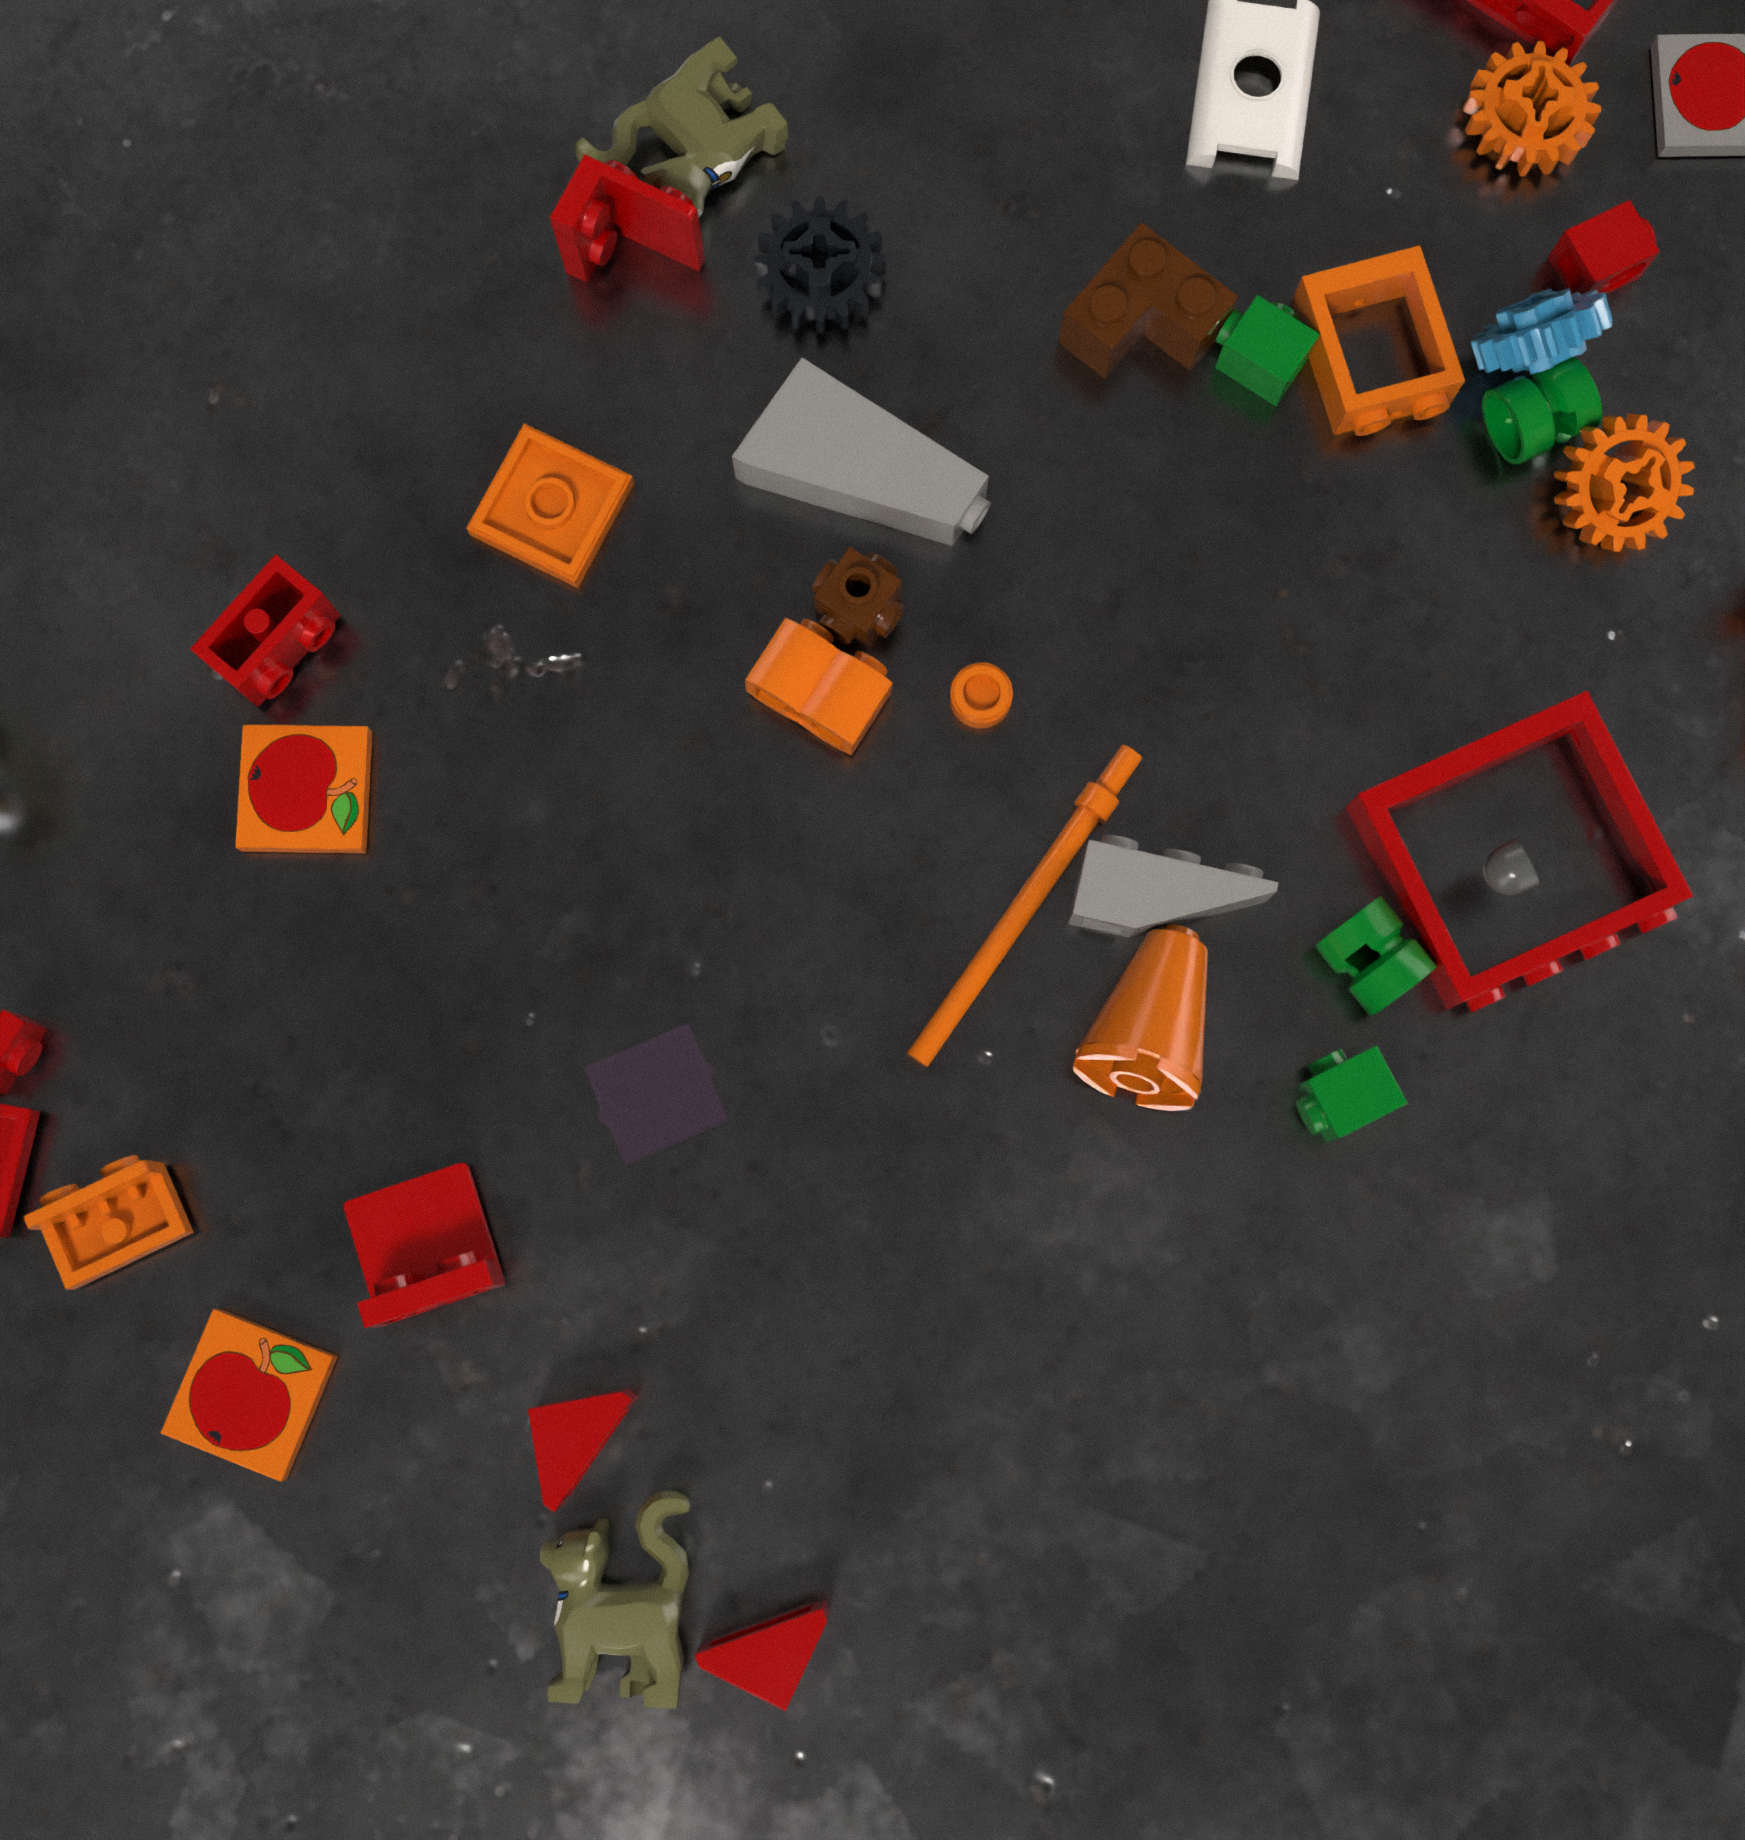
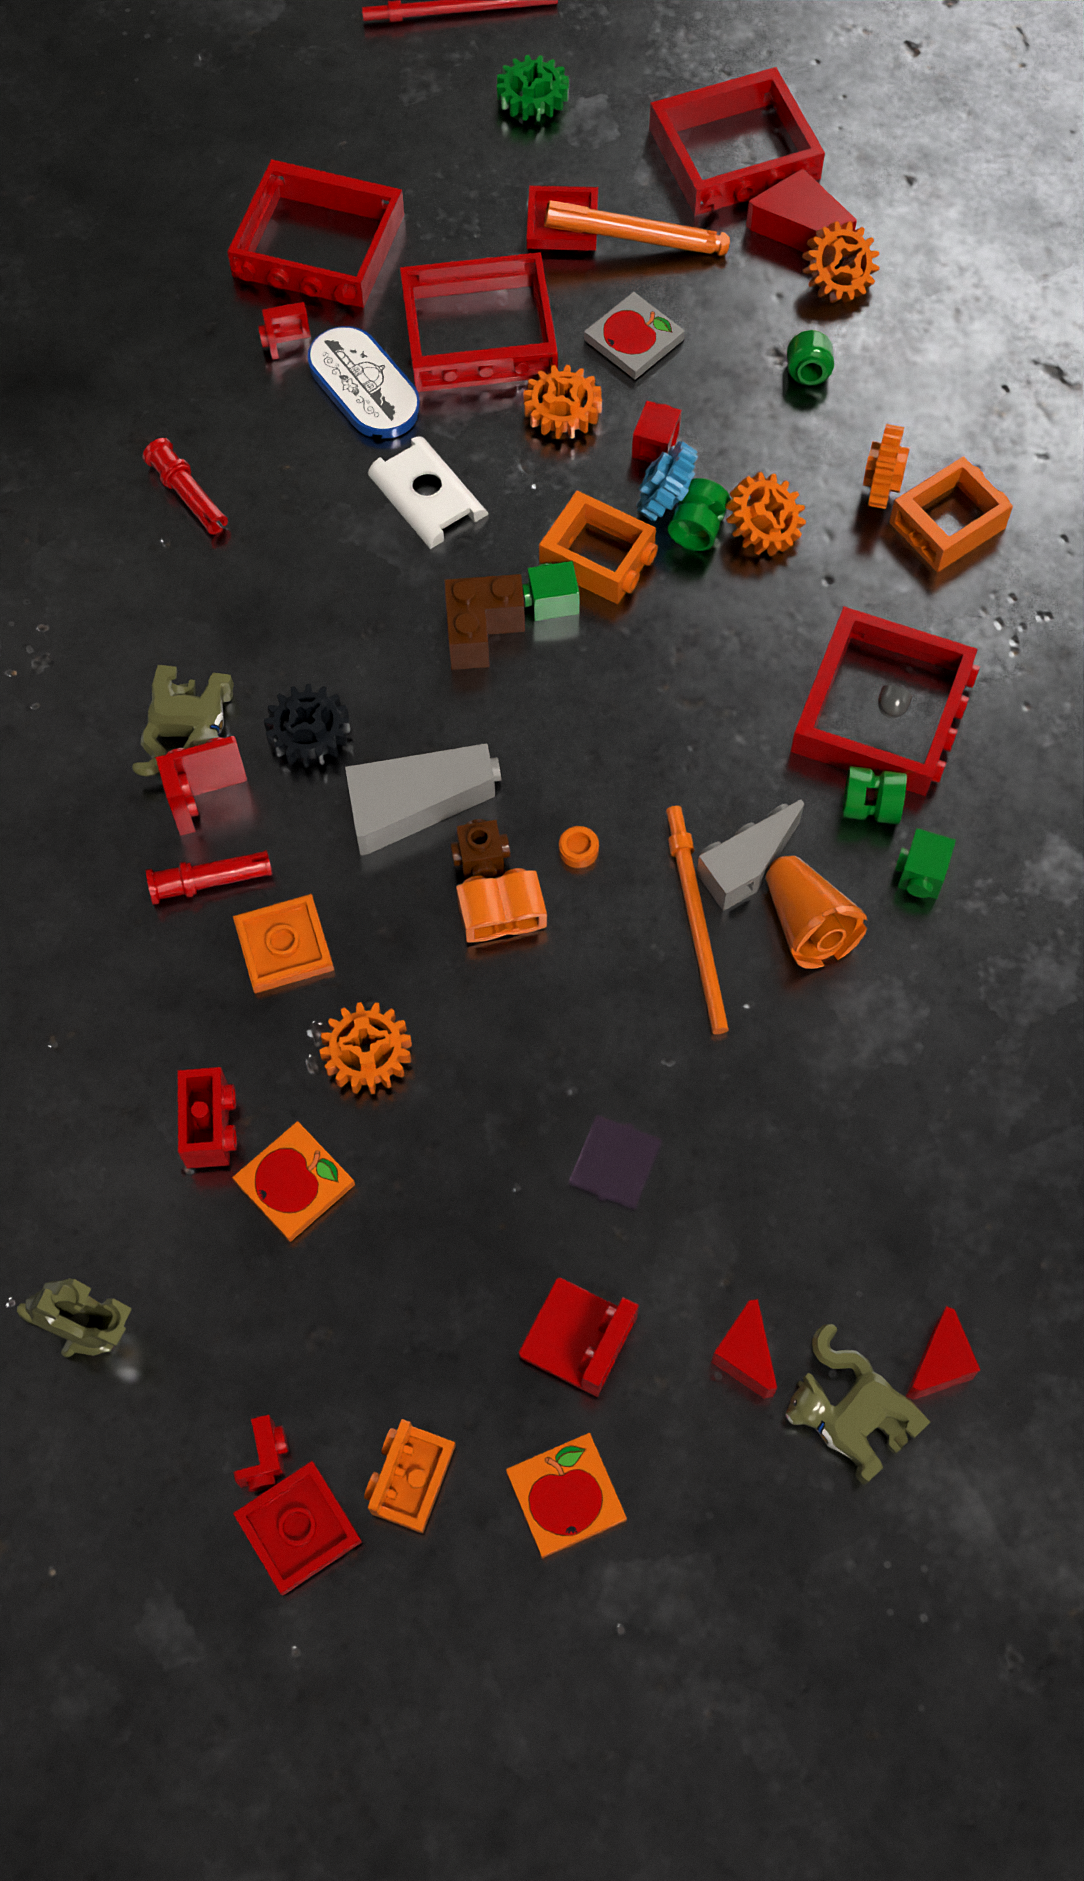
camera: 45 degrees left, 15 degrees down
none -> red pin [145,850,272,905]
none -> orange gear [319,1002,412,1094]

